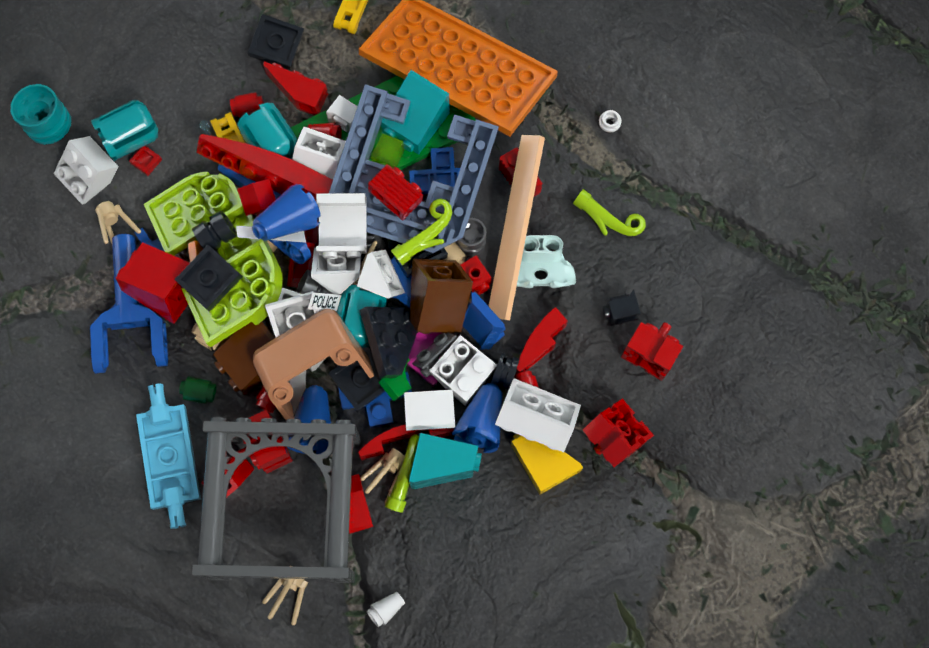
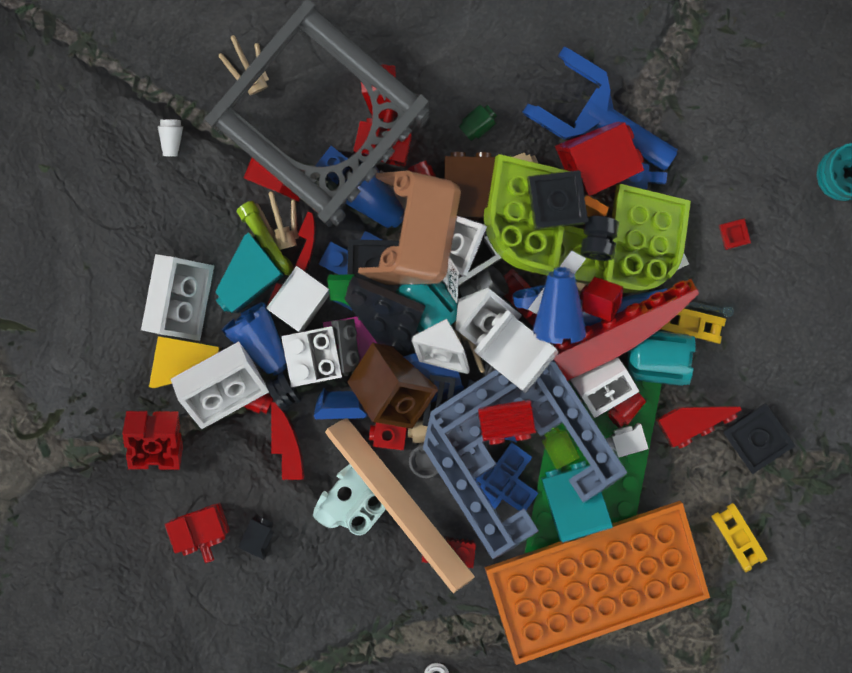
camera: 135 degrees right, 15 degrees up
white slope [54,136,118,204] -> none
teal cylinder [91,100,158,161] -> none
tan plant [95,201,141,246] -> none
medium azure plate [136,384,201,529] -> none
red brick [230,92,264,118] -> none
lime plant [391,199,452,266] -> none
lime plant [573,189,646,236] -> none
none -> white slope [141,254,214,341]
none -> blue window [315,146,351,184]

